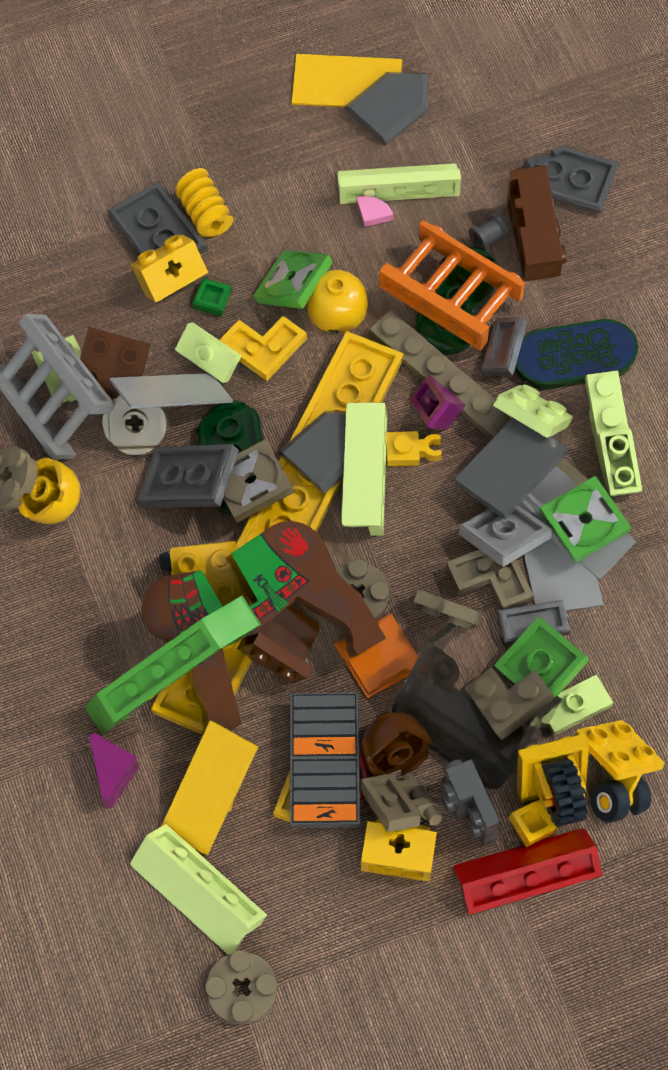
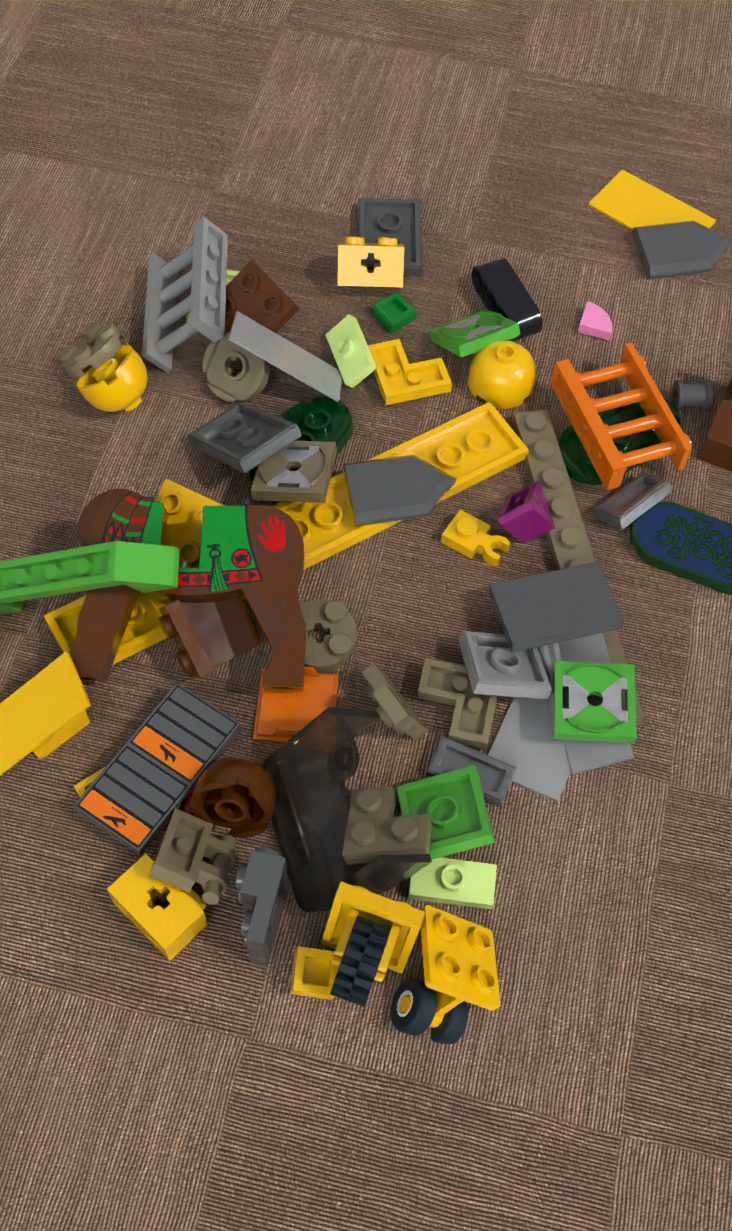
camera: 30 degrees right, 5 degrees down
yellow piece [175,168,234,237] -> none
yellowish green panel [338,163,461,204] -> none
yellowish green panel [342,403,388,536] -> none
red panel [453,828,602,915] -> none
yellowish green plate [493,385,573,438] -> none
yellowish green slope [585,370,642,497] -> none
none -> black beam [472,258,543,341]

